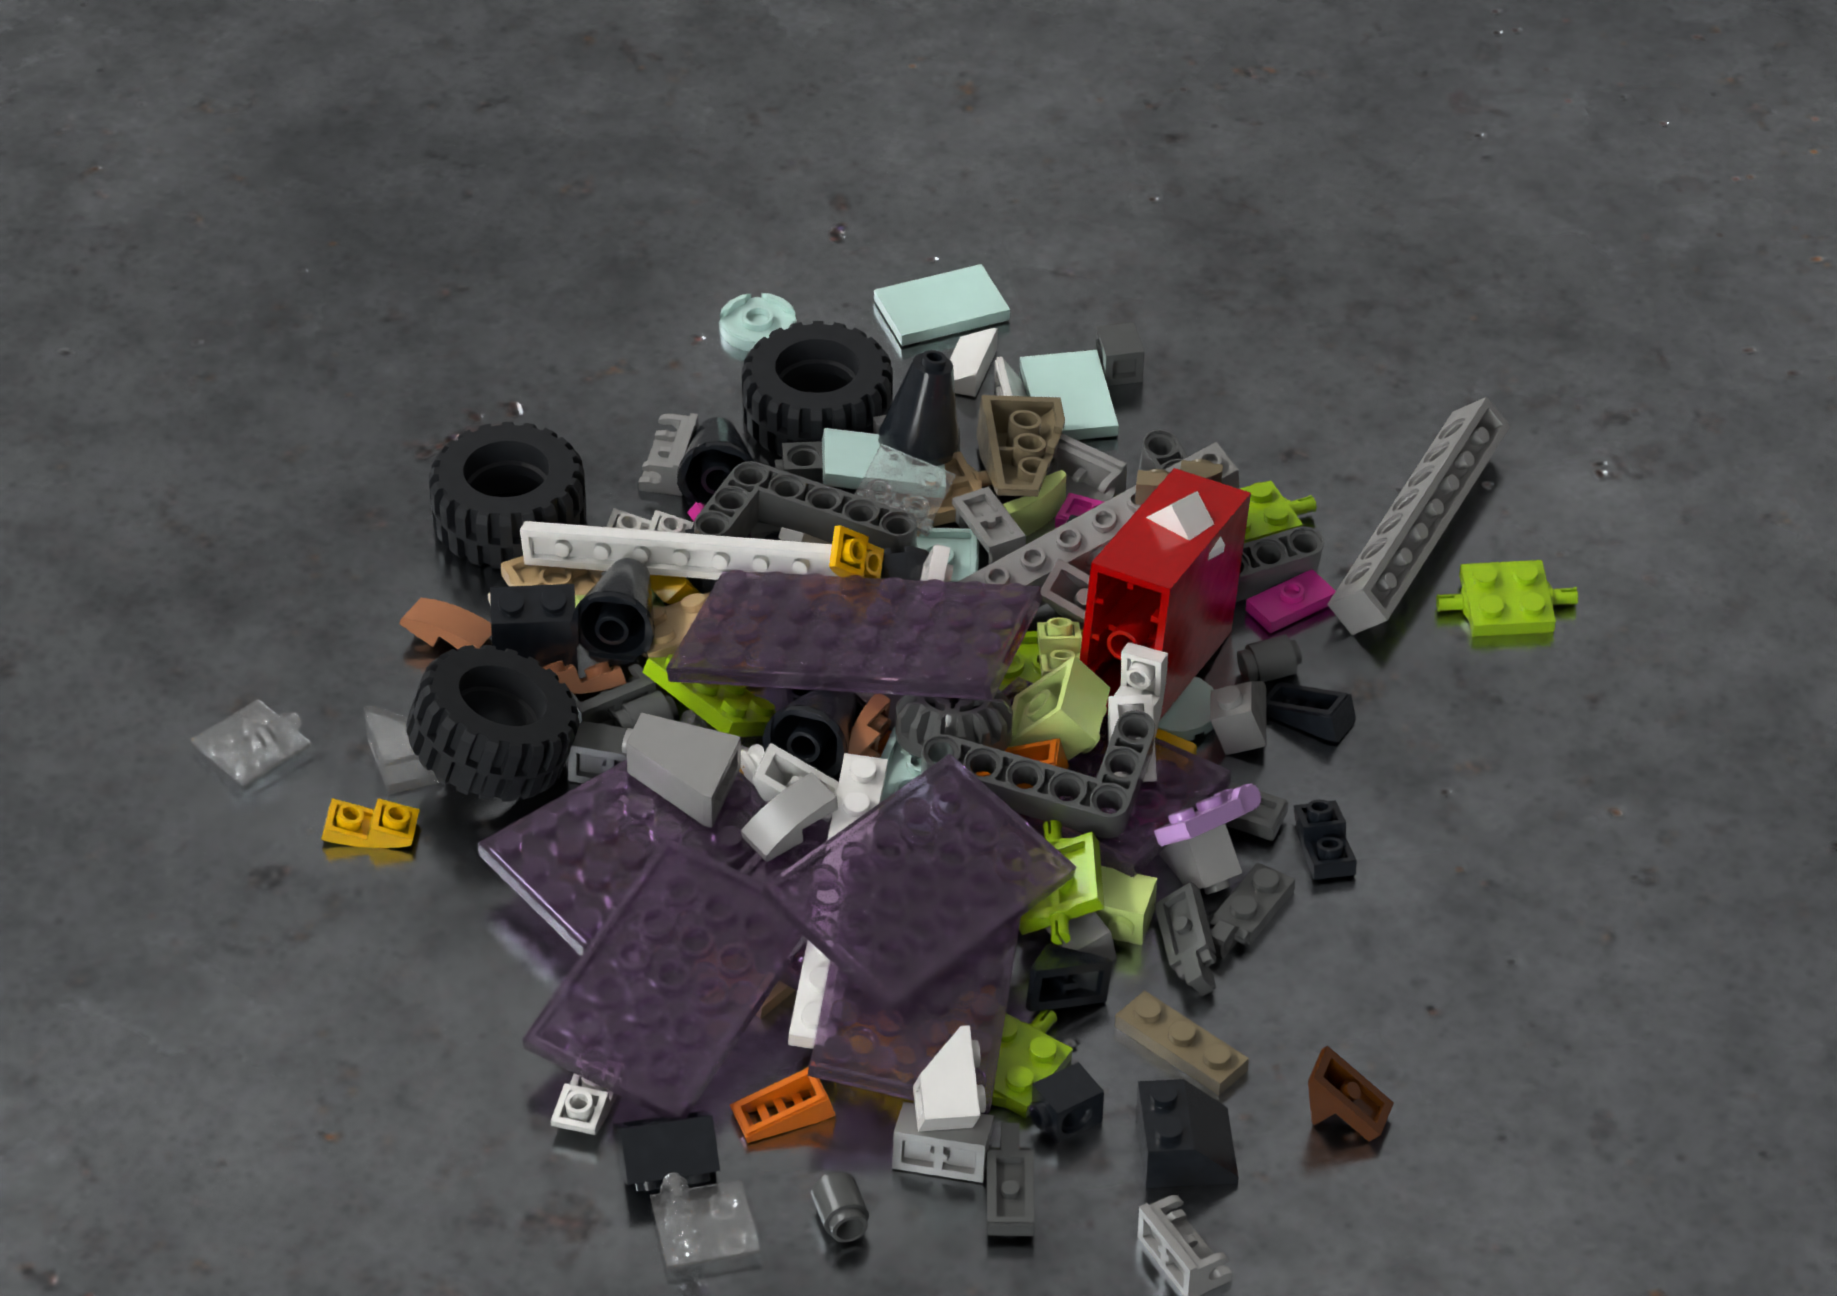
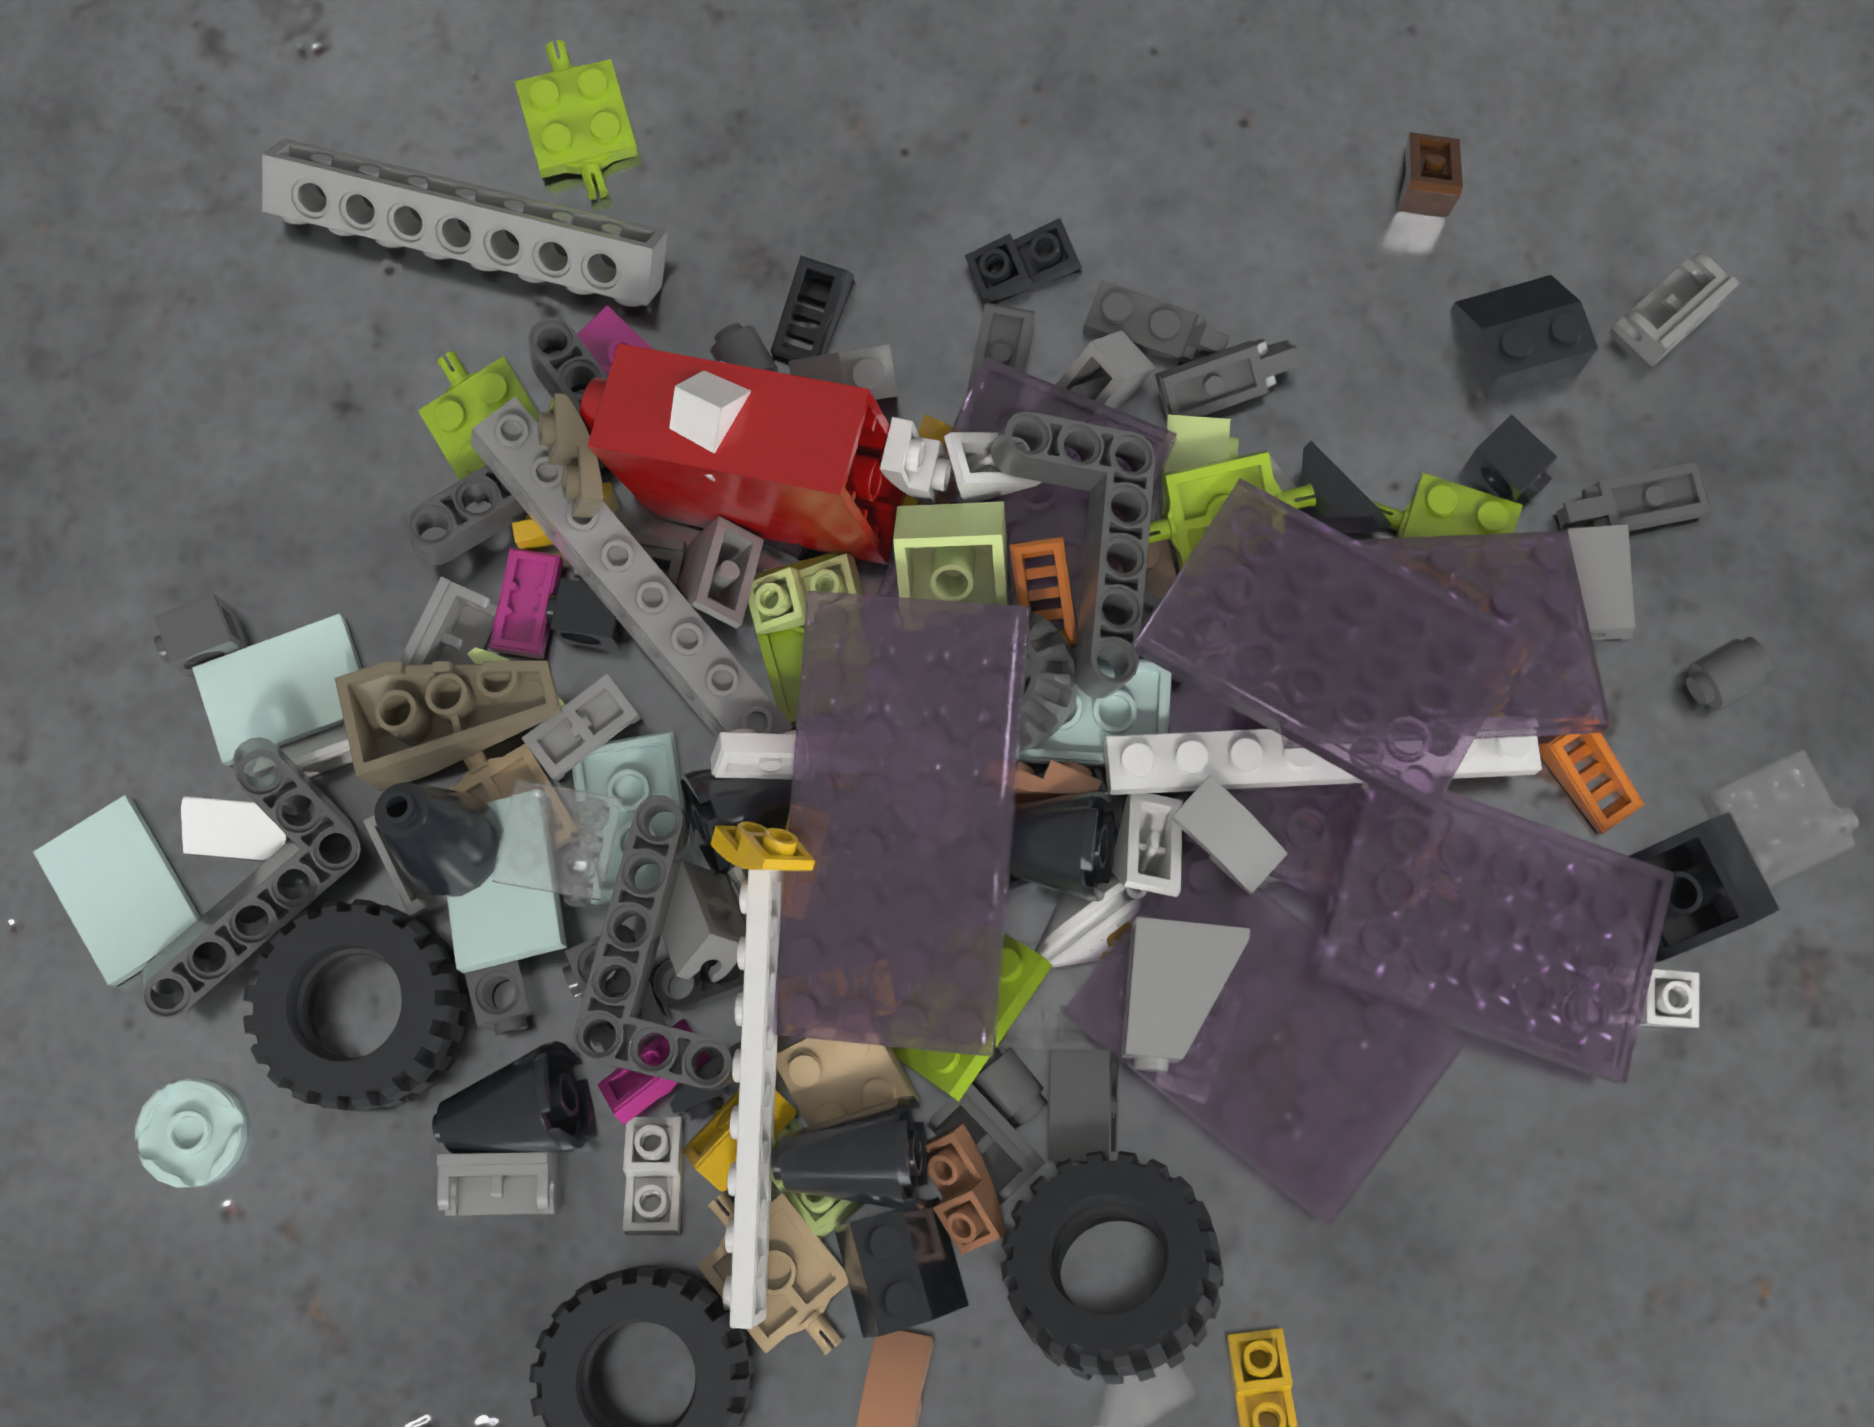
camera: 95 degrees left, 35 degrees up
white slope [913,1025,986,1132] -> none
dark tan plate [1115,990,1249,1095] -> none
lavender hinge [1154,783,1262,846] -> none
none -> dark grey beam [141,737,361,1019]

